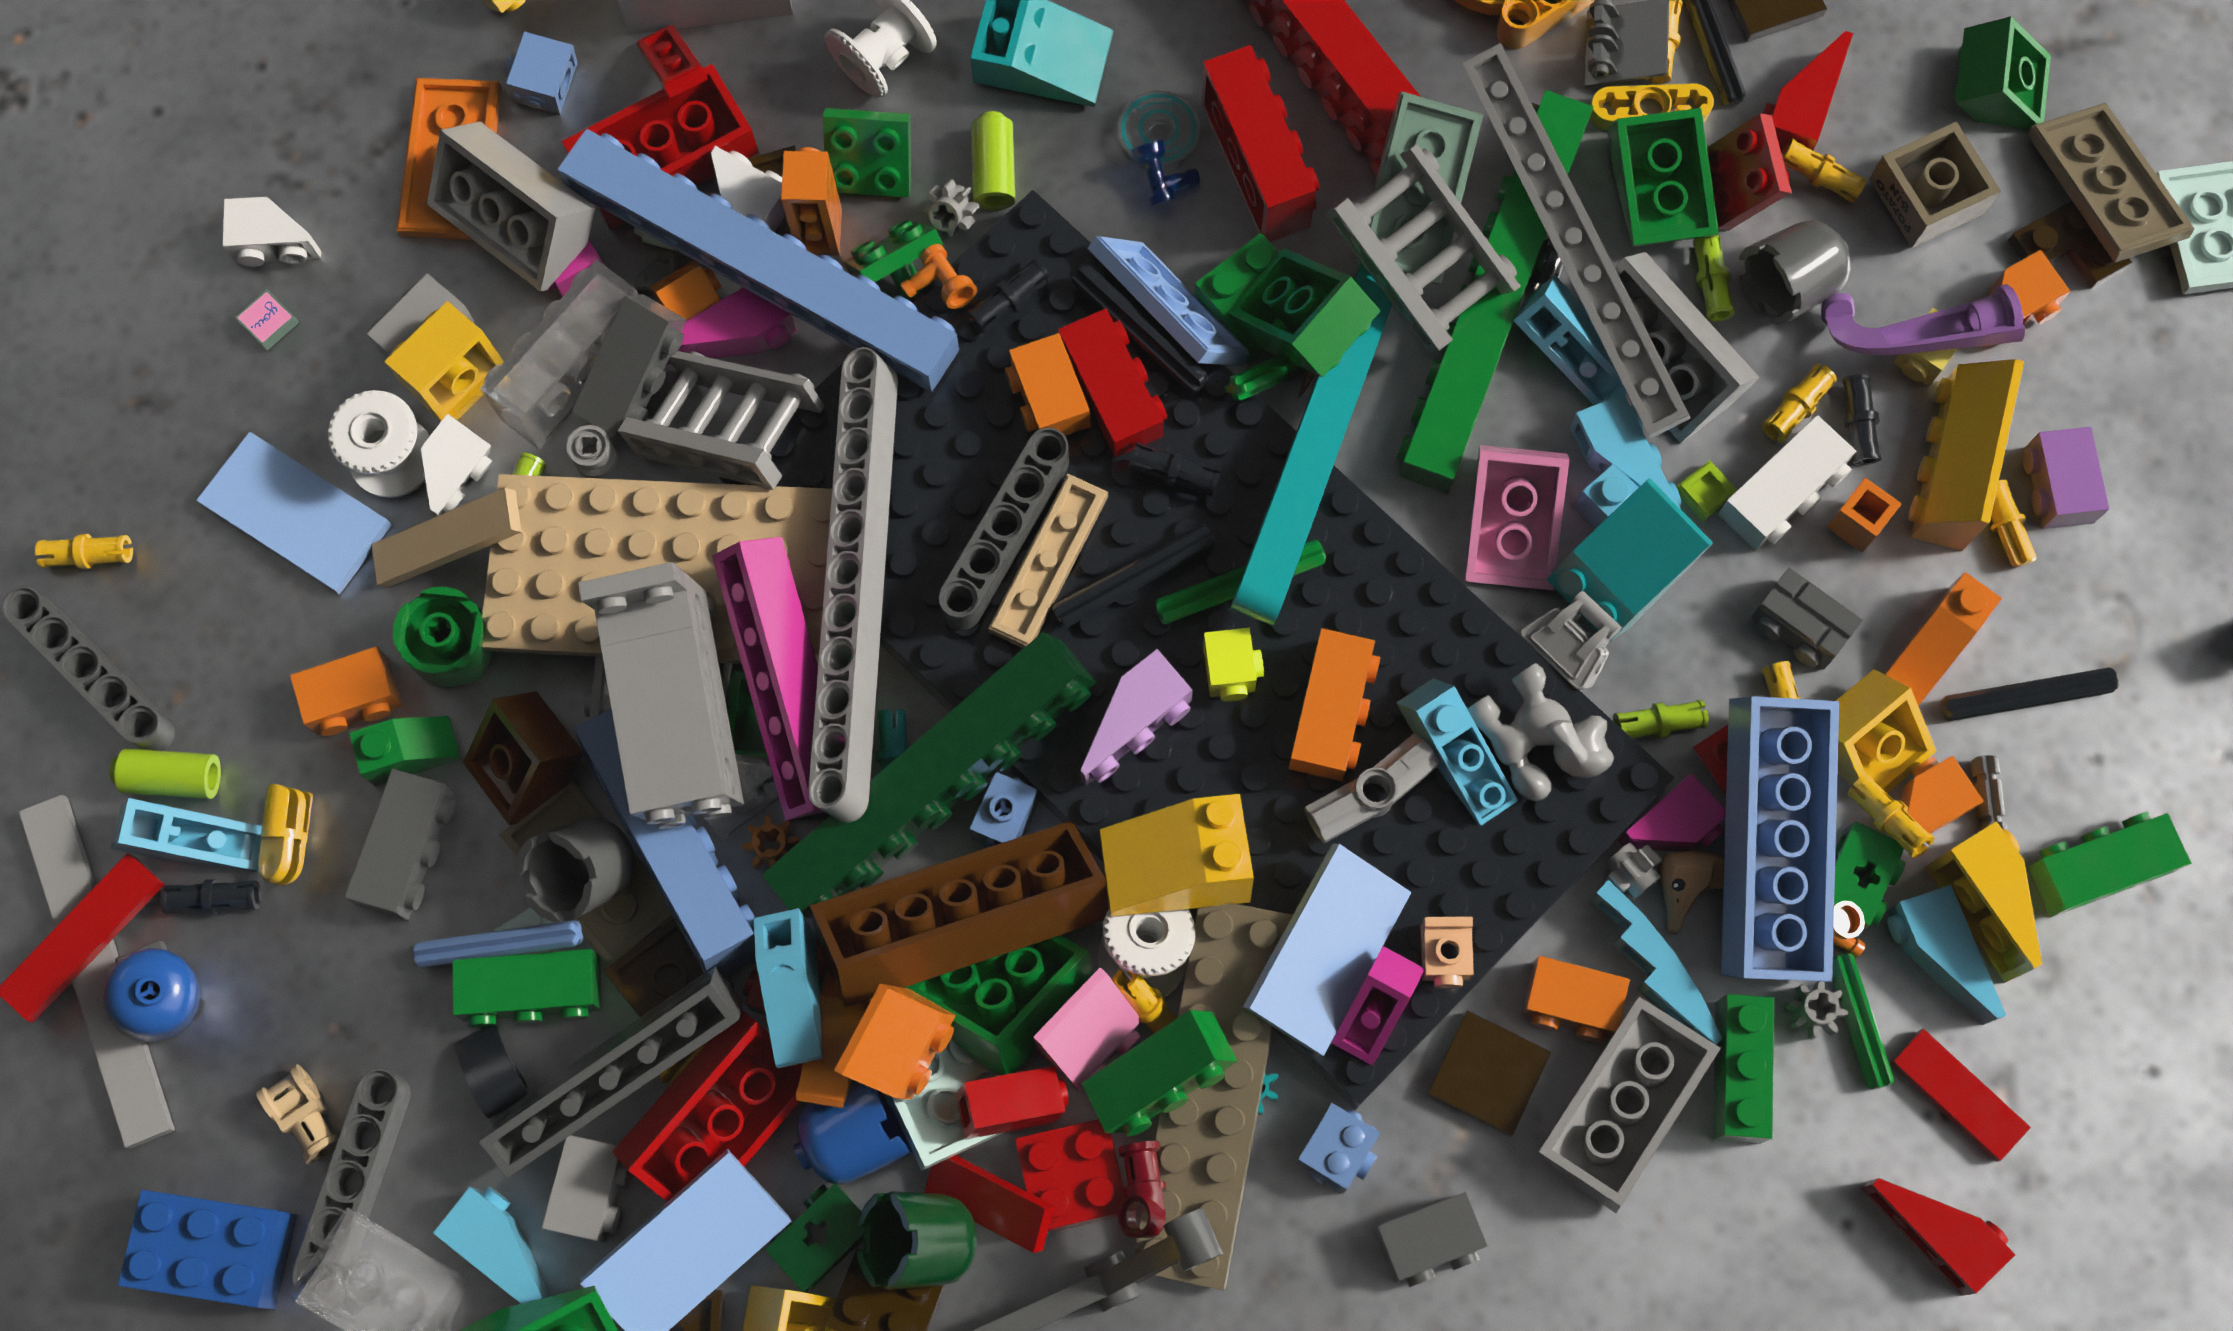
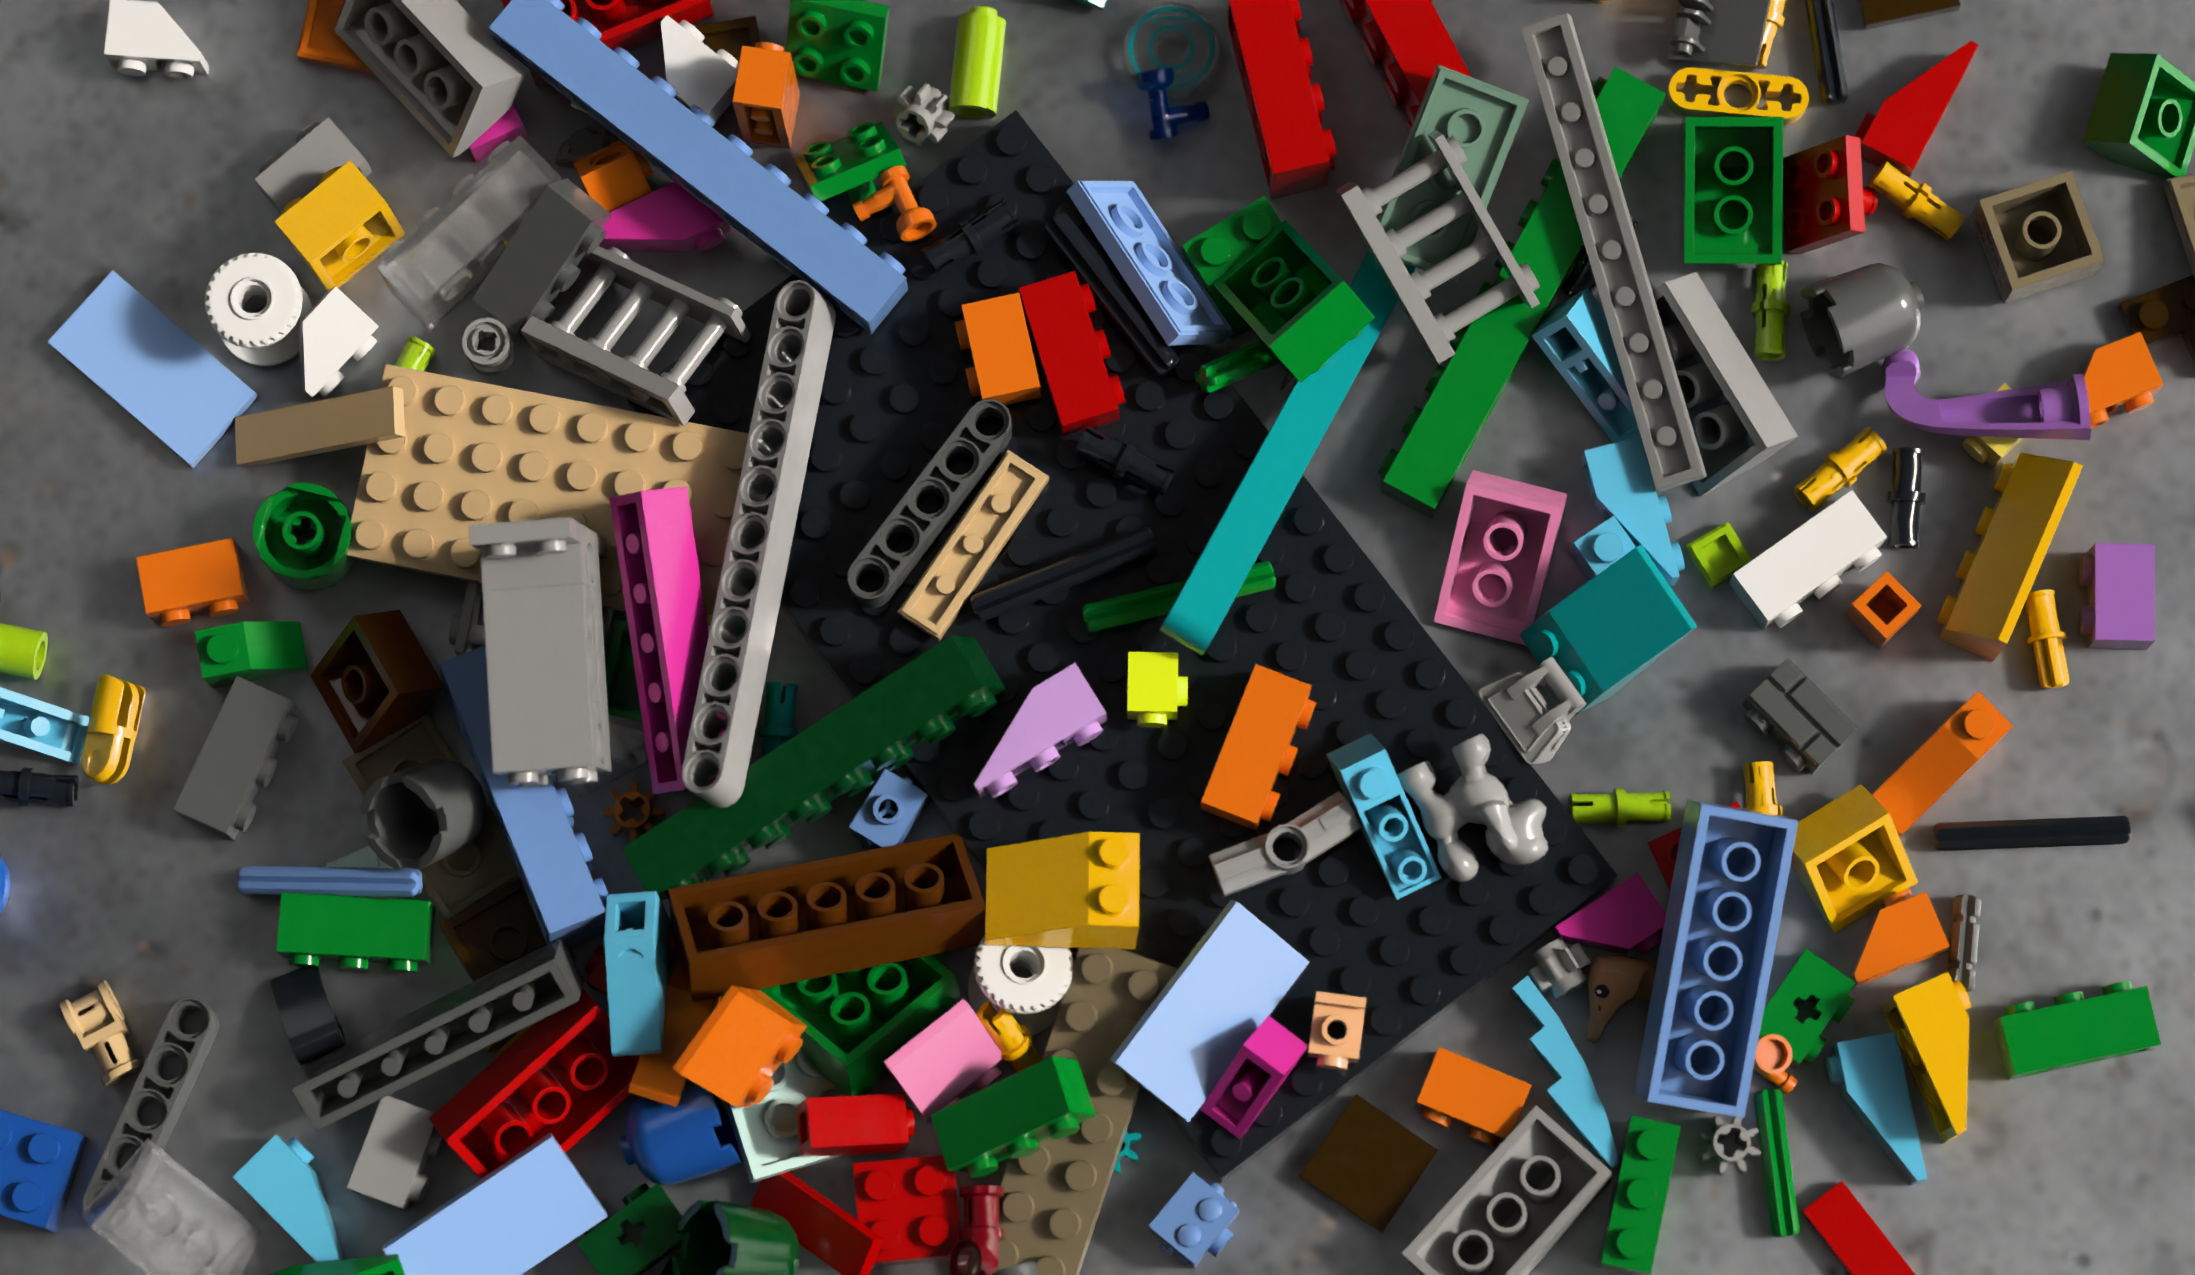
camera: 10 degrees right, 5 degrees up
bright pink tile [235,289,299,351] -> none
yellow pin [1847,774,1935,858] -> none

